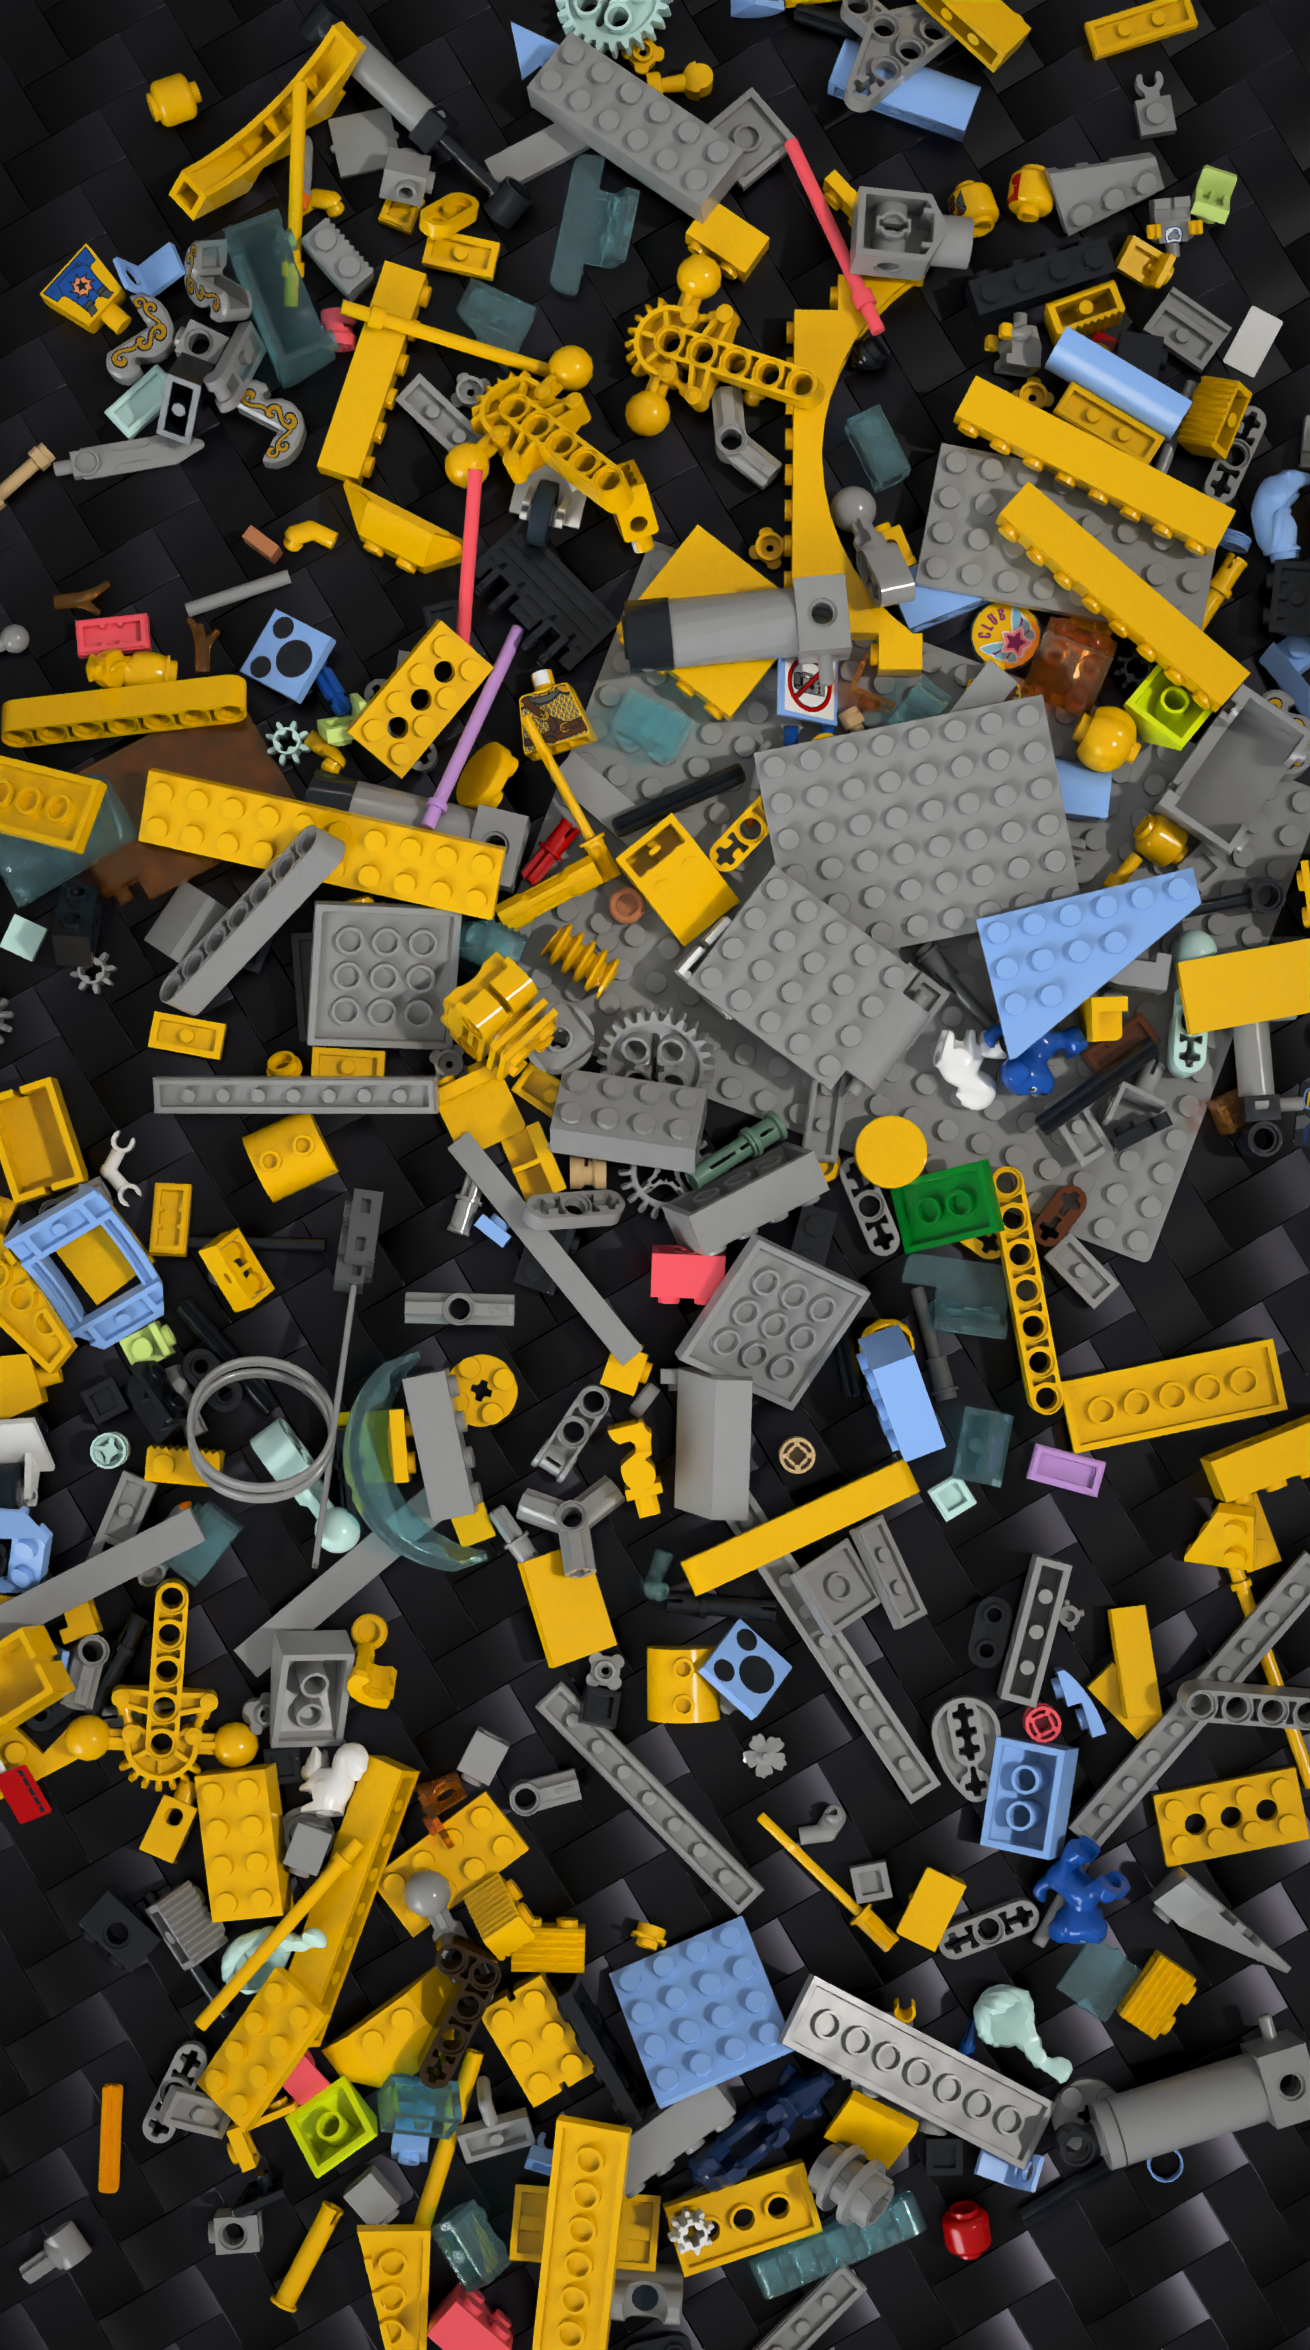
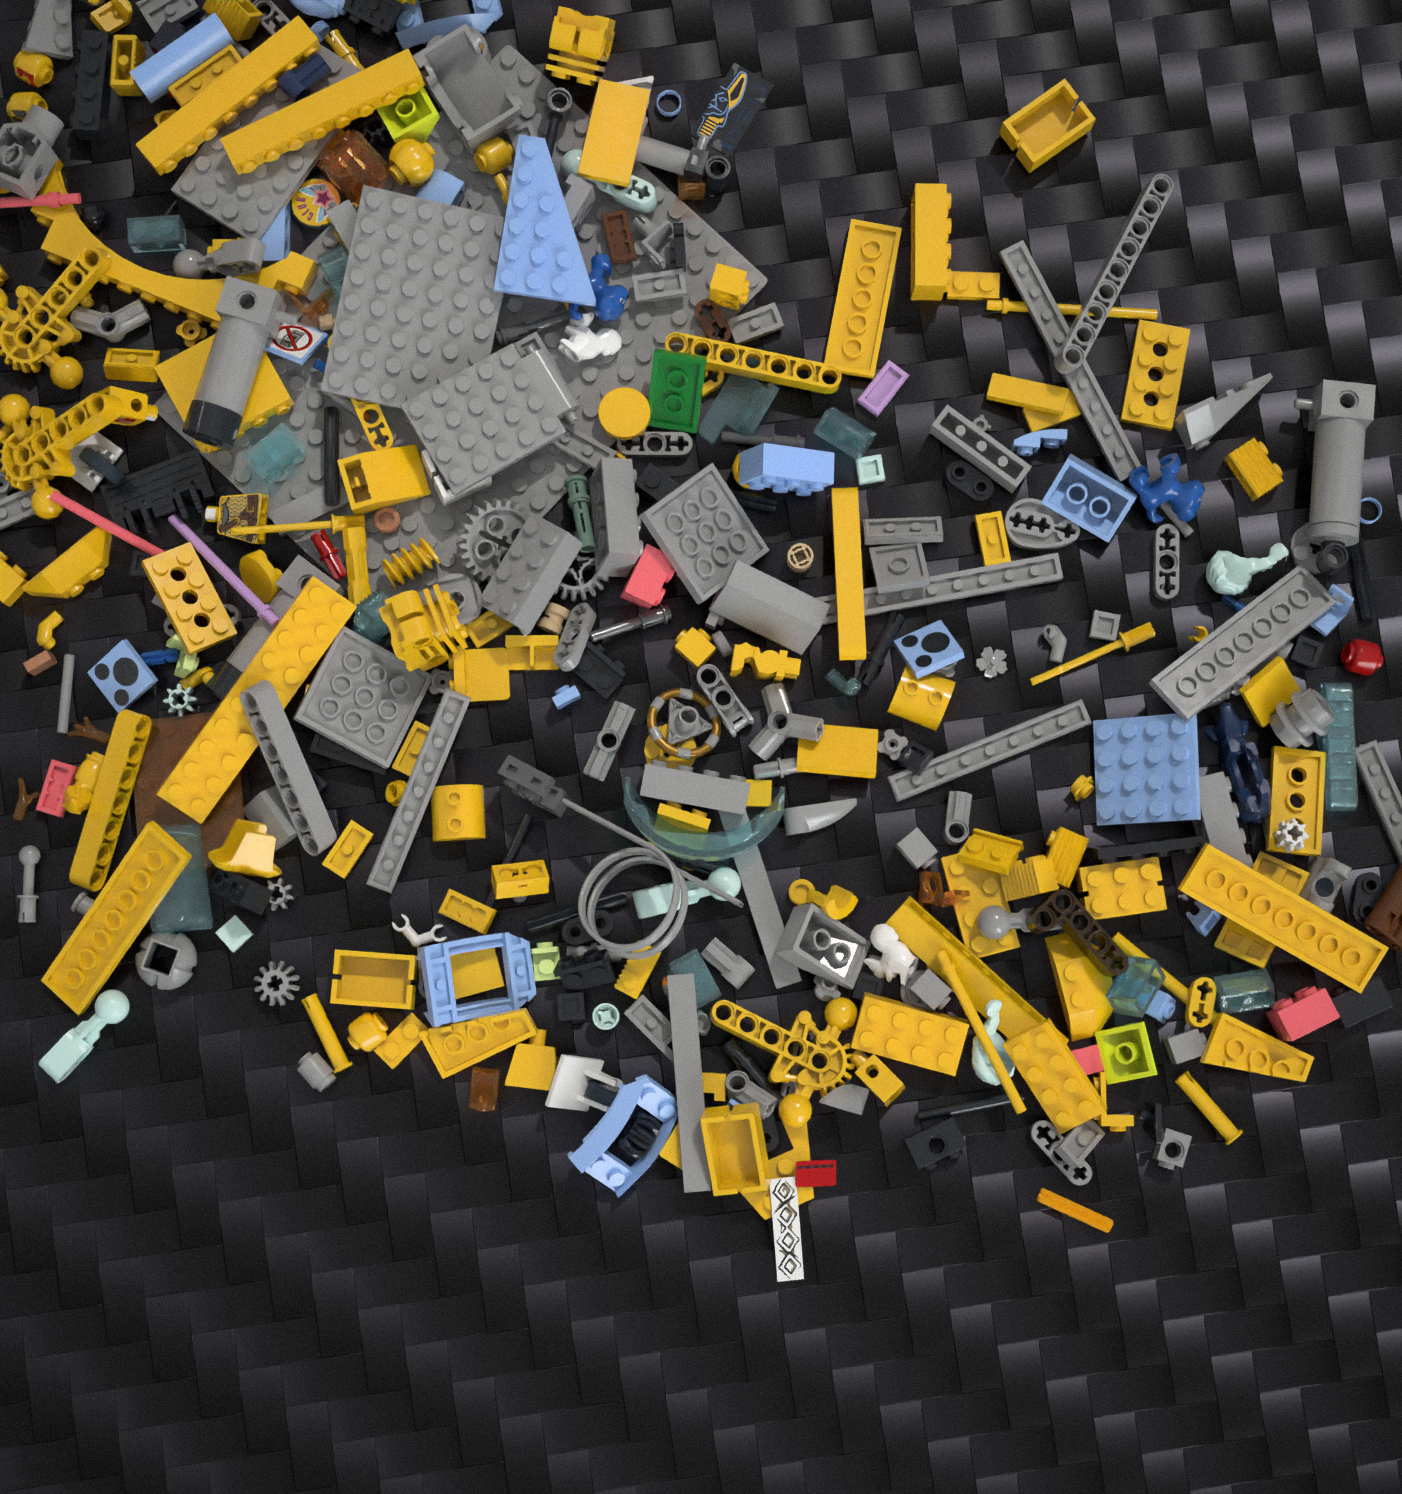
camera: 65 degrees left, 5 degrees down
light grey axle [19,2220,92,2284] -> none
light grey brick [144,1880,228,1971] -> none
light grey axle [447,1174,483,1237] -> none
light grey sticker [448,1132,643,1365] -> none
light grey plate [456,2076,537,2164] -> none
yellow panel [896,1867,967,1952] -> none
light grey piece [984,312,1042,378] -> none
coral wheel [1021,1702,1062,1743] -> none
black axle [1035,1037,1160,1135] -> none
clear light blue piece [1056,1942,1142,2023] -> none
yellow panel [1078,996,1128,1042] -> none
yellow wing [1184,1503,1256,1571] -> none
none -> yellow slope [103,348,160,382]
none -> yellow piece [208,819,282,878]
none -> dark blue piece [277,53,332,103]
none -> dark grey pin [589,604,672,642]
none -> light grey piece [647,688,721,759]
none -> light grey piece [701,937,755,990]
none -> yellow brick [709,263,751,311]
none -> light grey piece [782,798,857,835]
none -> light grey piece [819,1082,870,1115]
none -> yellow plate [958,828,1024,875]
none -> yellow plate [974,511,1011,566]
none -> yellow beam [1185,977,1217,1028]

